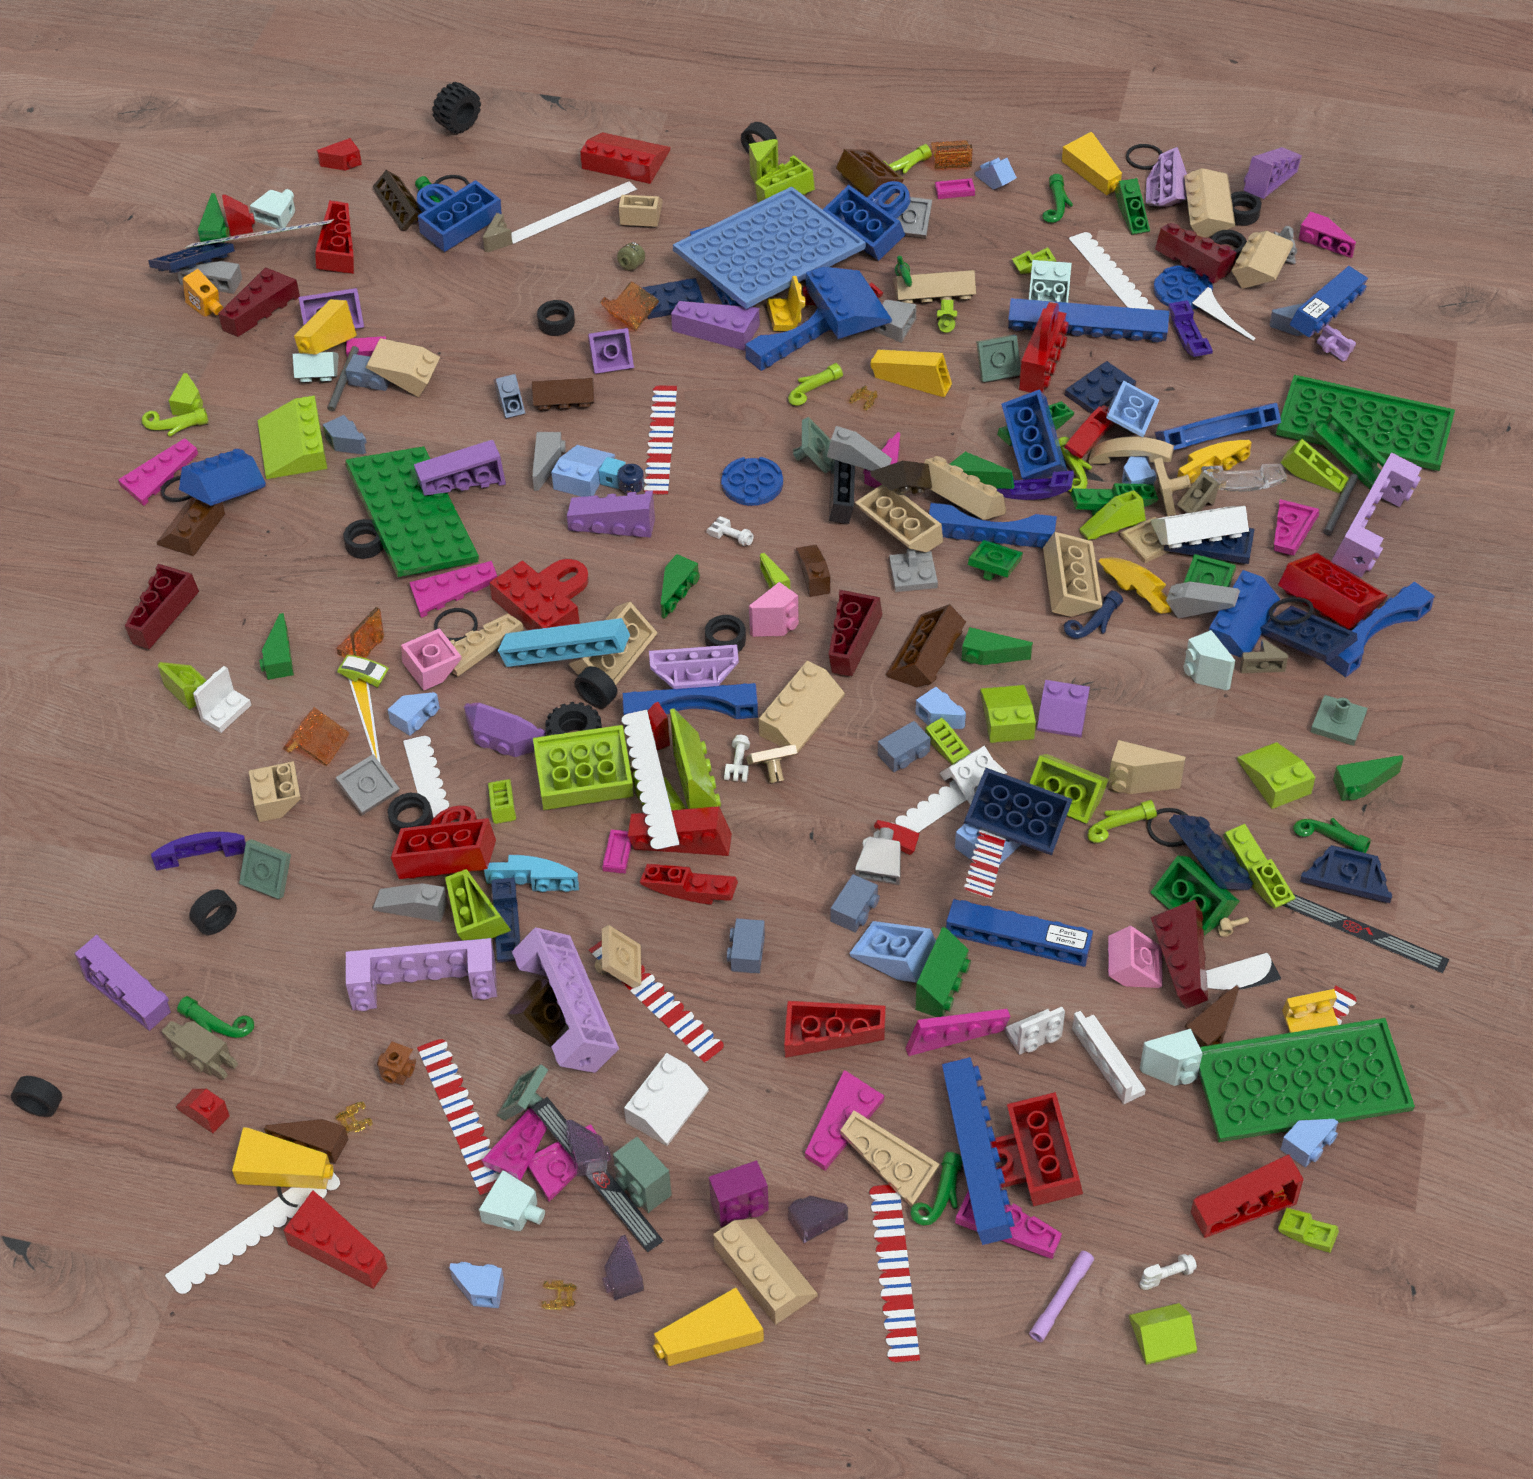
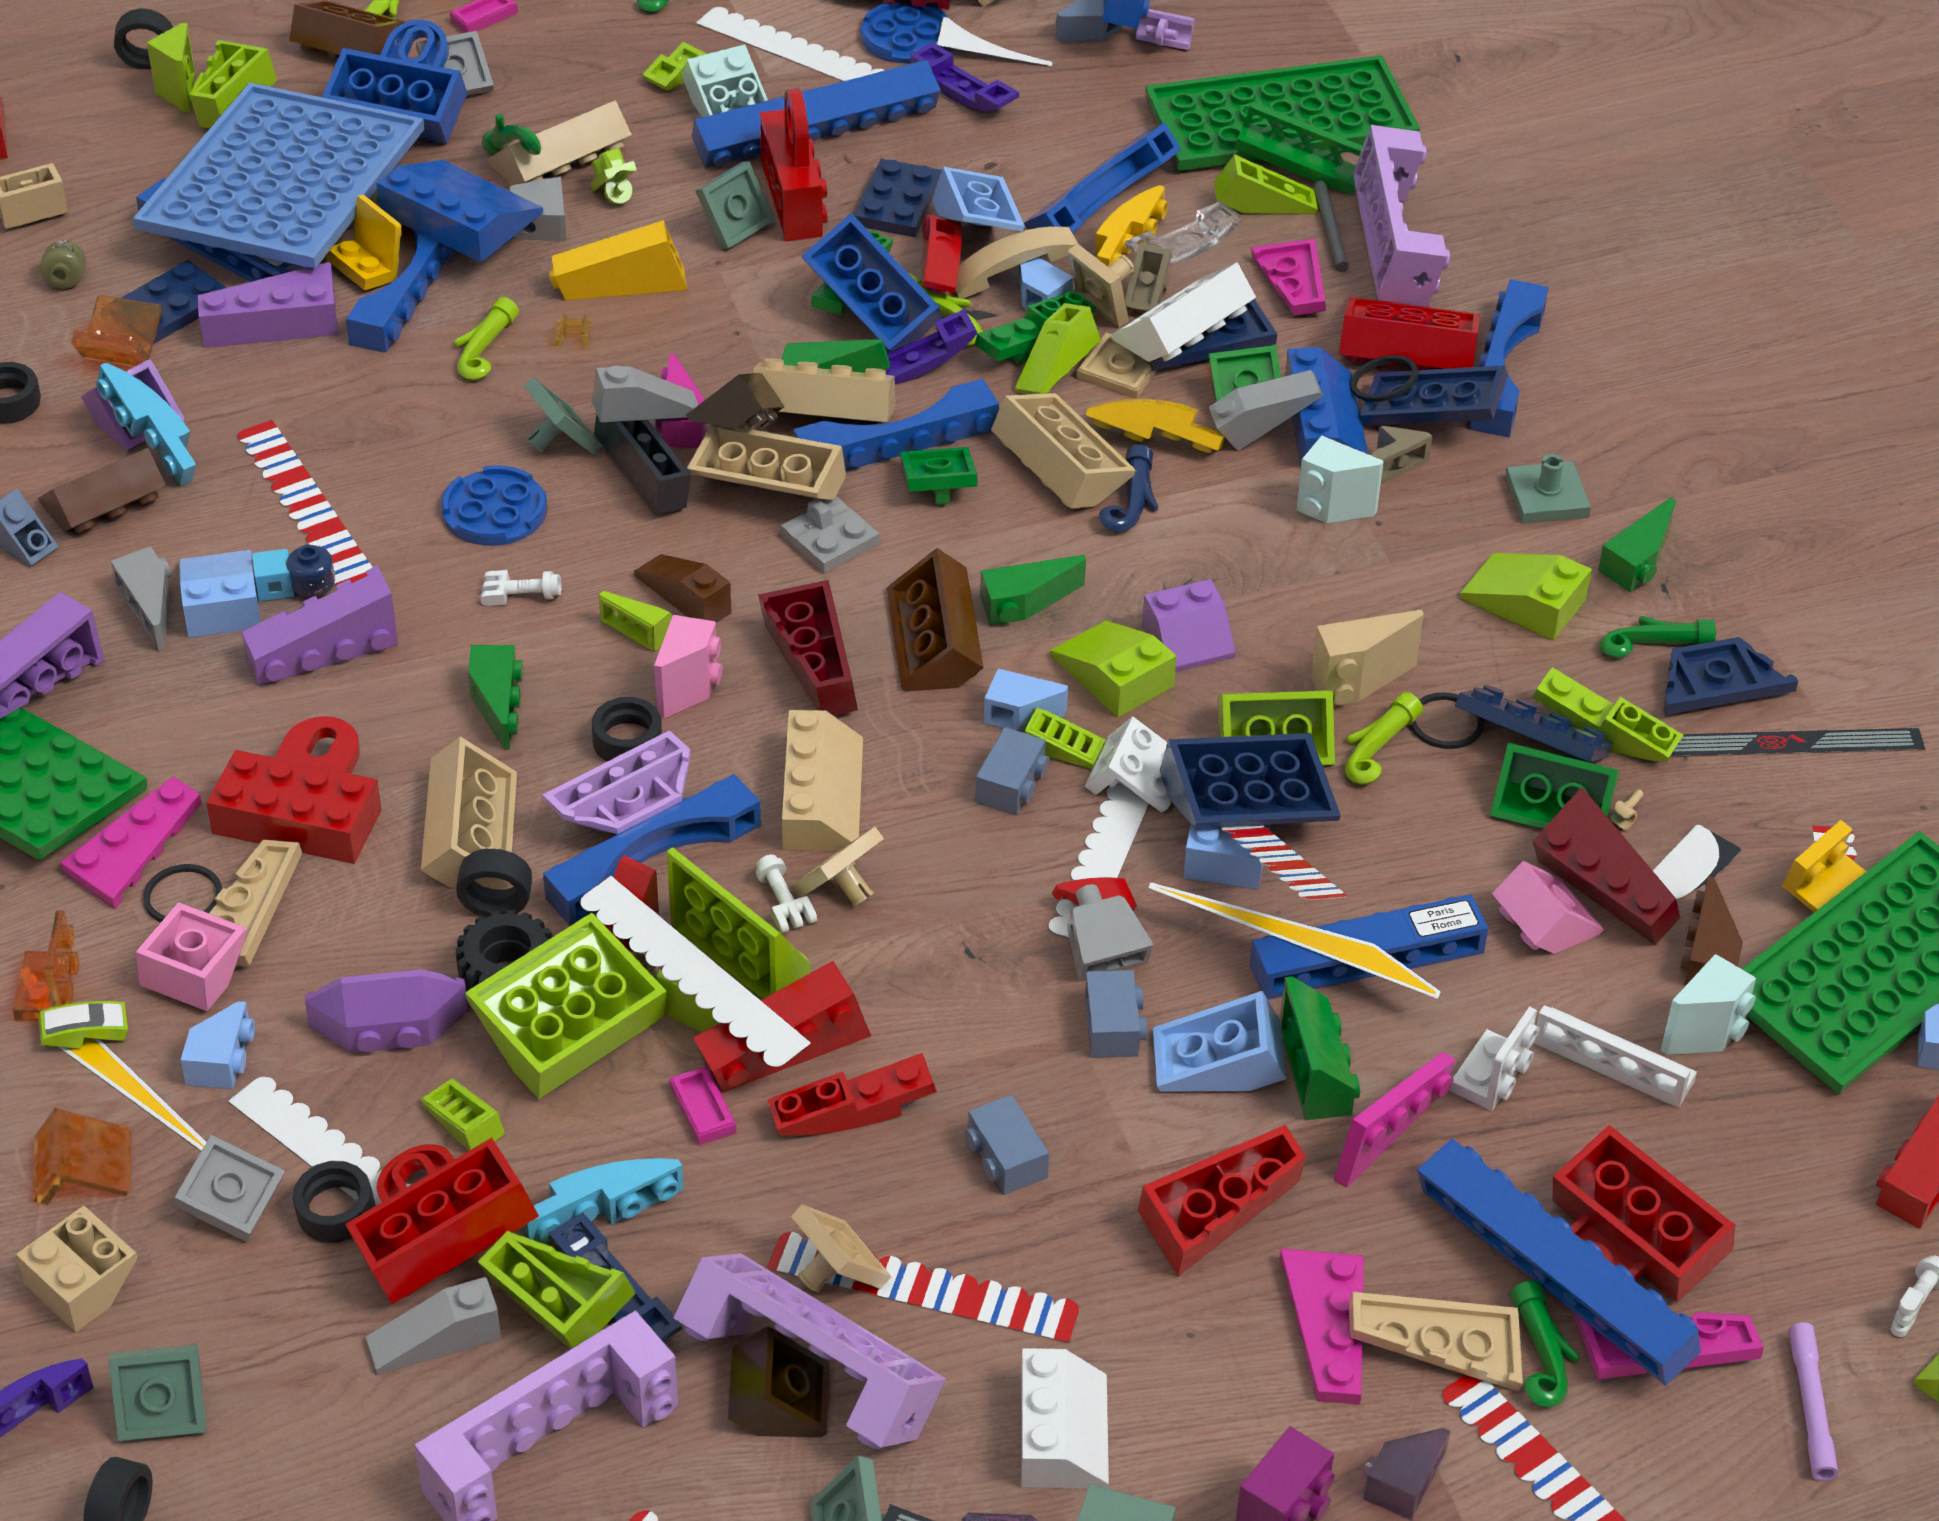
camera: 35 degrees left, 5 degrees down
medium azure brick [498,618,630,667] -> none
none -> medium azure slope [96,363,196,486]
none -> yellow sticker [1148,882,1440,999]

